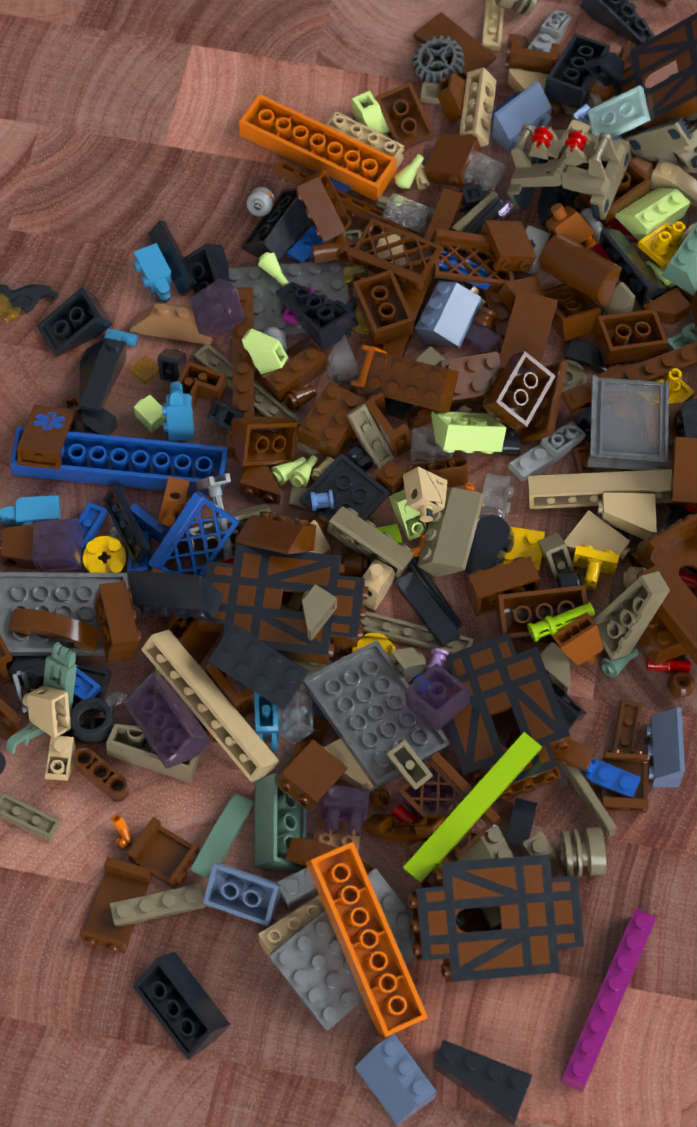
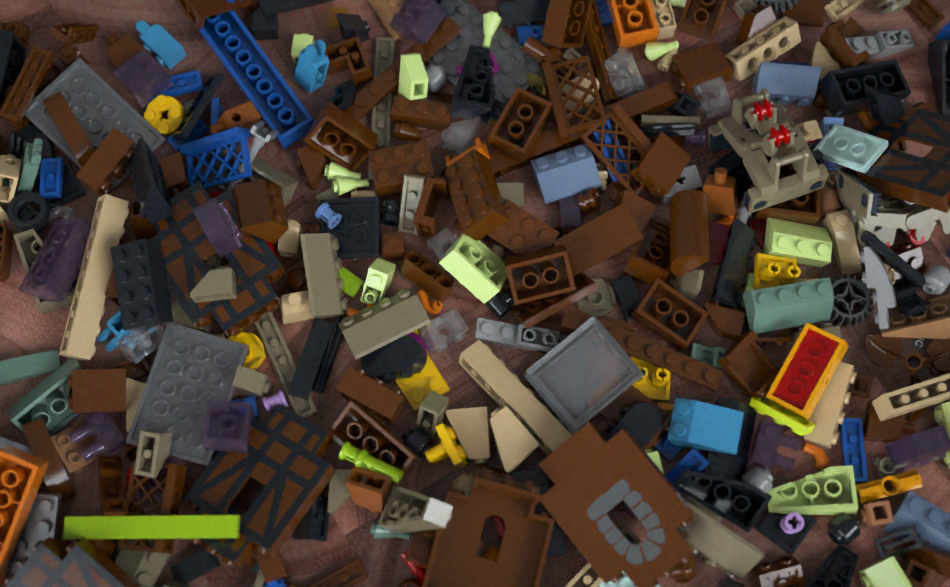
camera: 50 degrees right, 10 degrees up
tan torso [403,467,447,522] -> none
dark tan plate [588,92,603,108] -> none
none -> clear purple brick [193,198,243,258]

